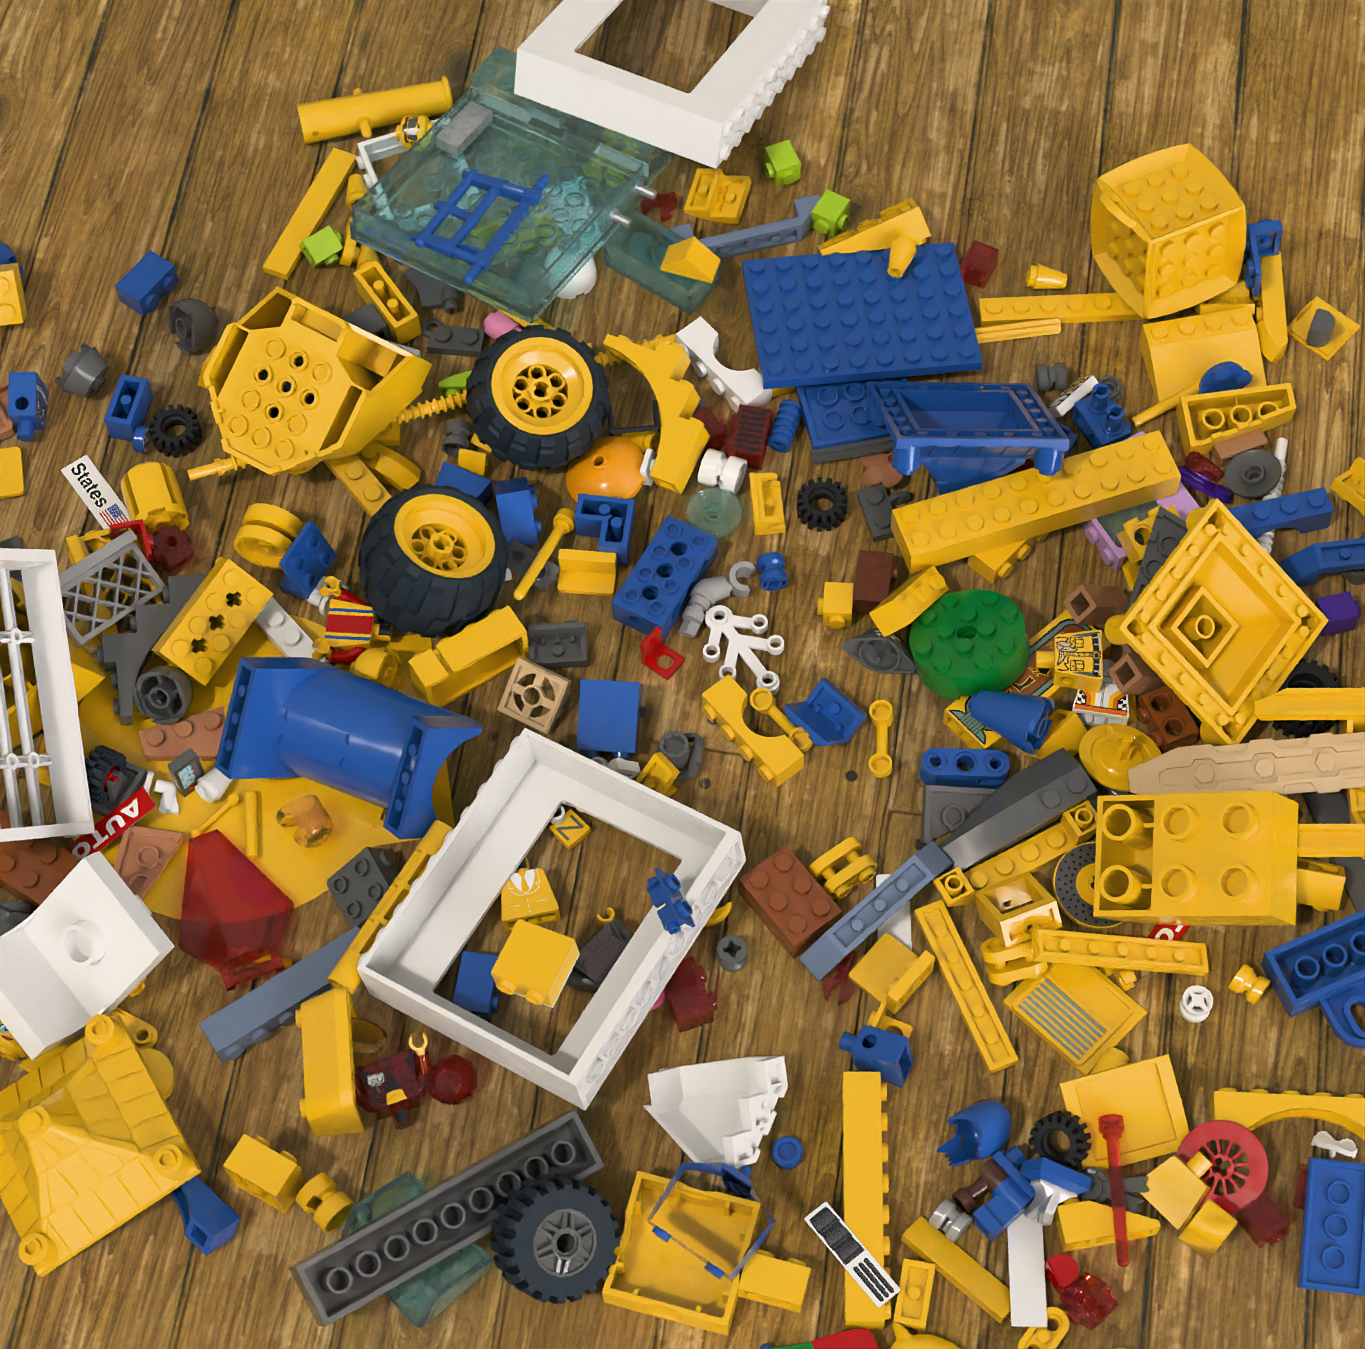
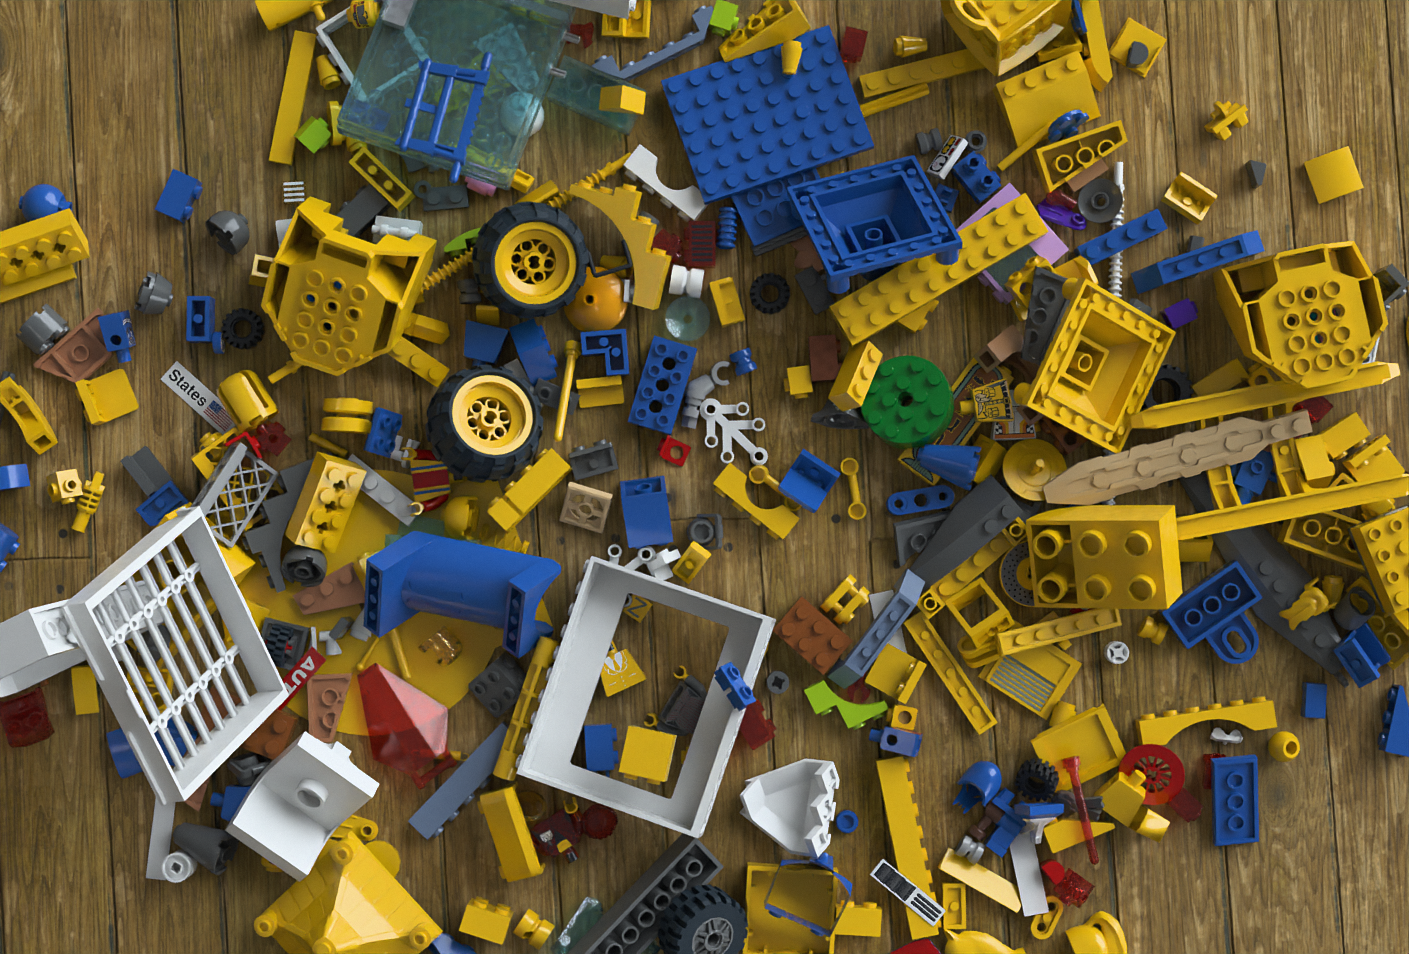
camera: 15 degrees left, 25 degrees up
none -> lime arch [803,679,889,730]

